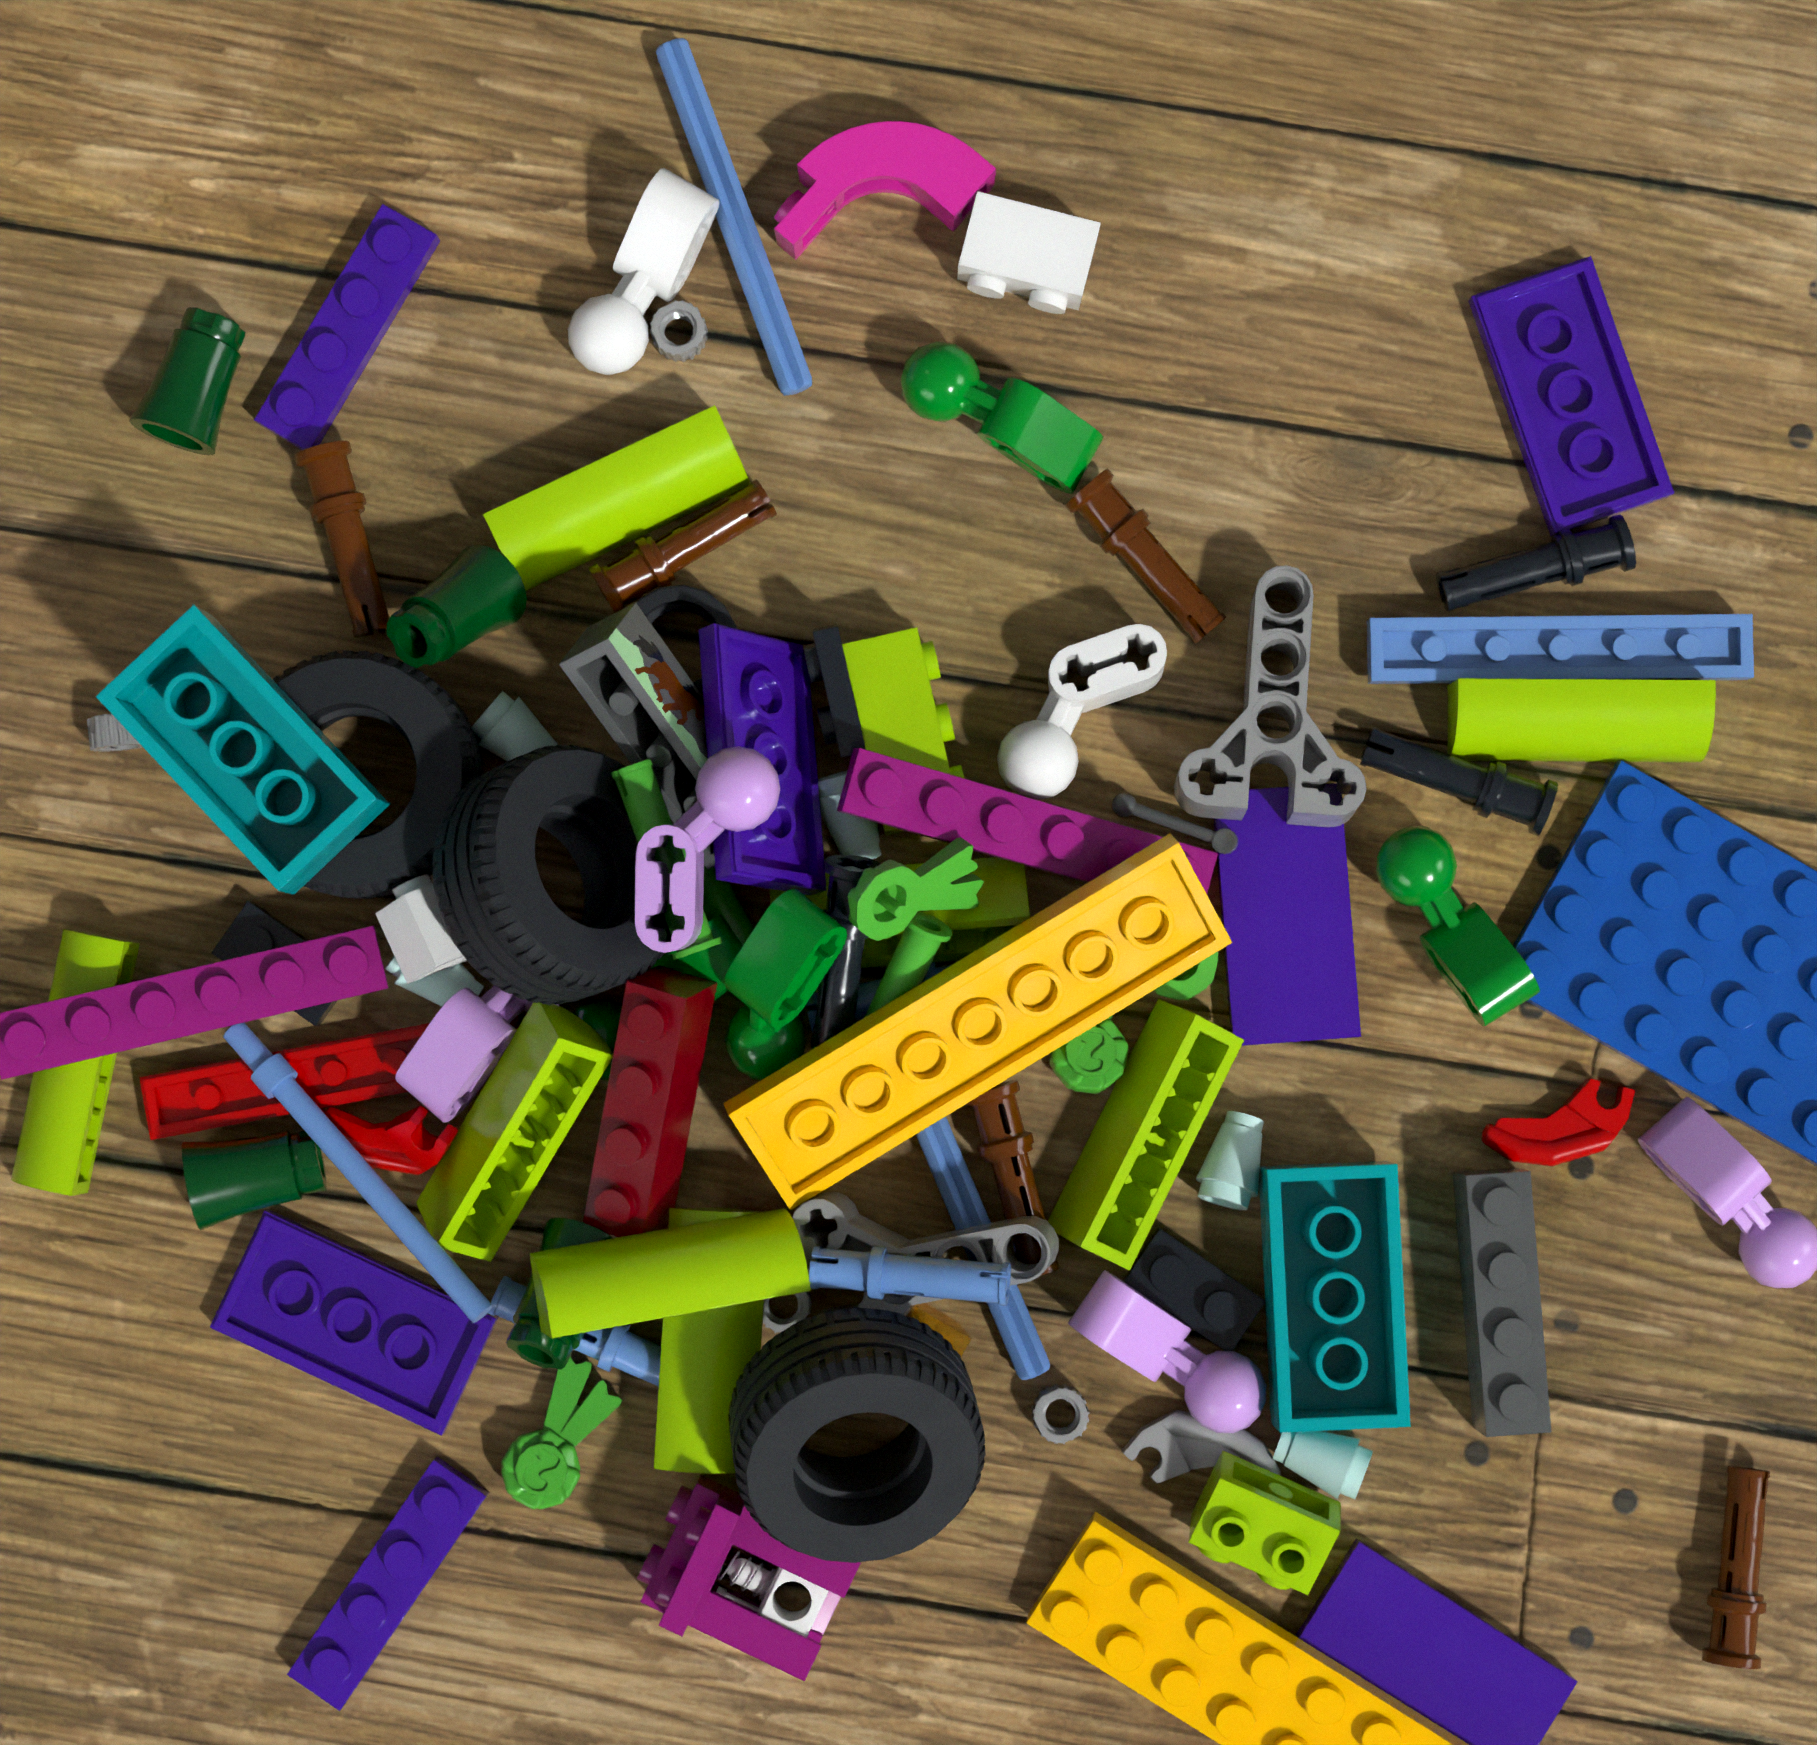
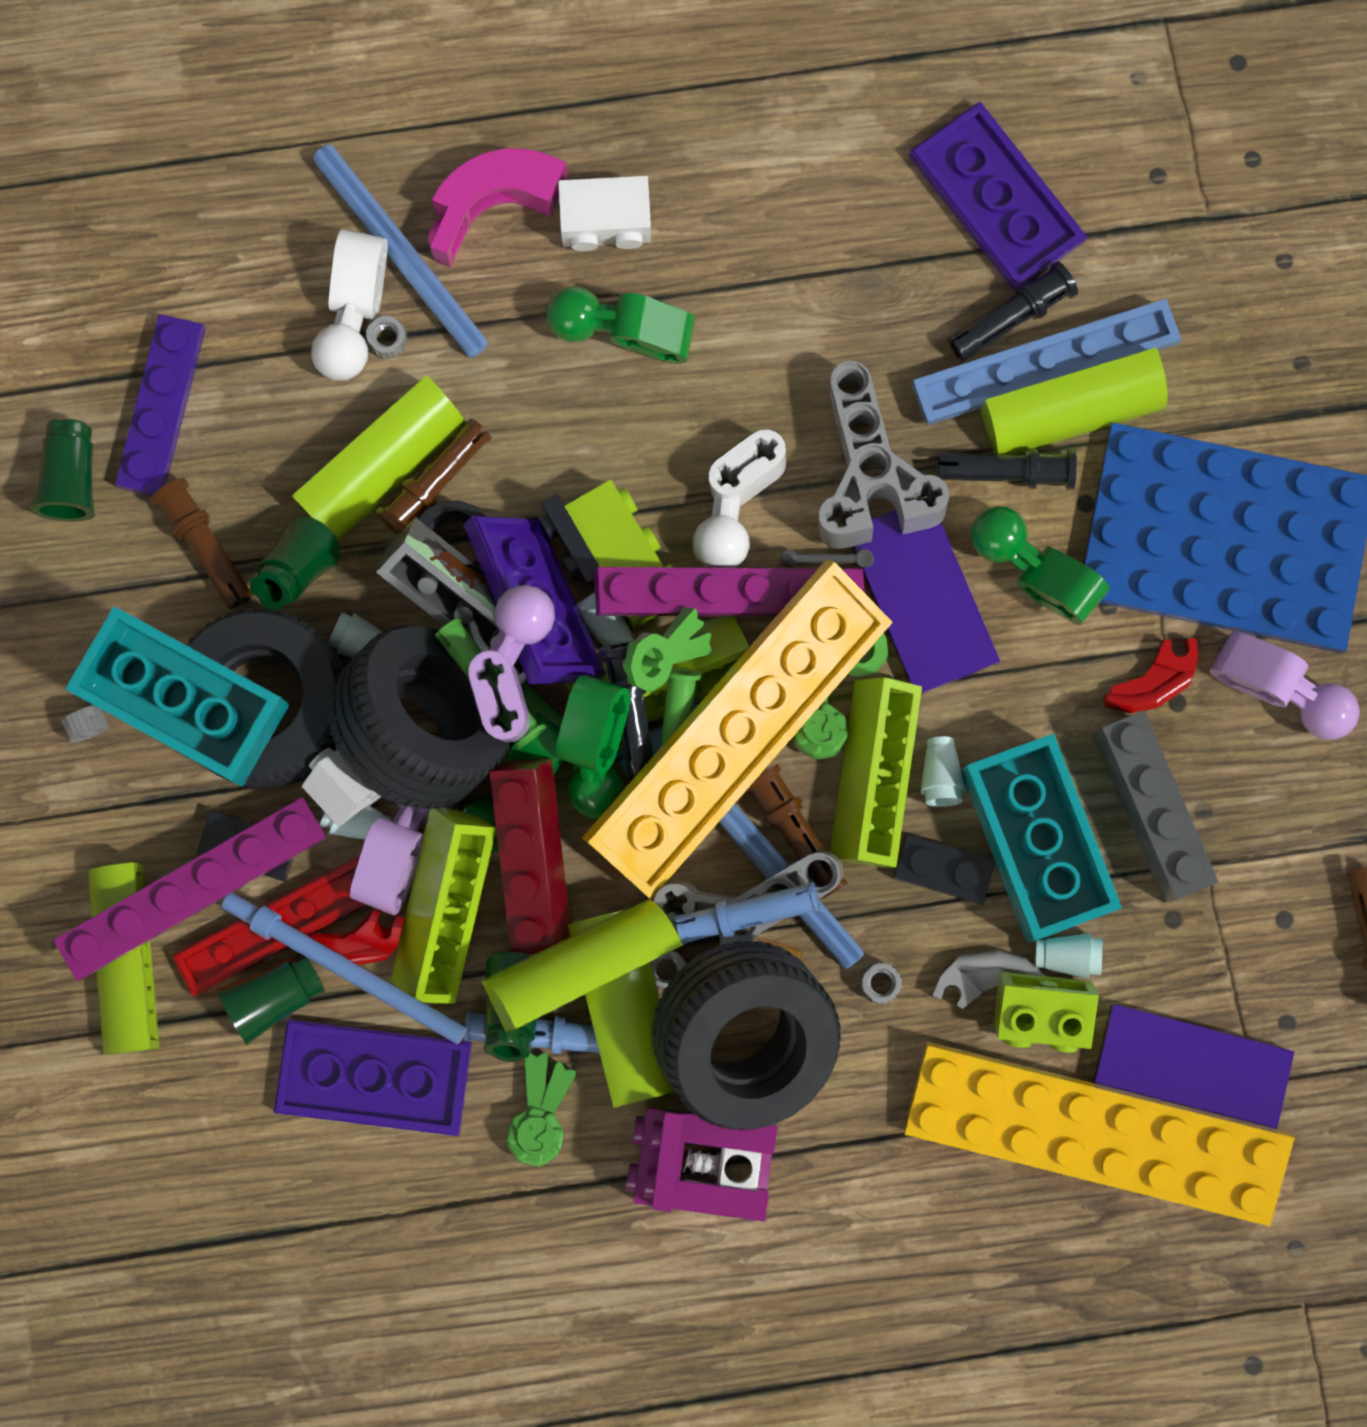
camera: 20 degrees left, 5 degrees down
dark purple plate [287,1456,490,1711] -> none
reddish brown pin [1065,468,1226,644] -> none
lavender beam [1068,1270,1266,1433] -> none

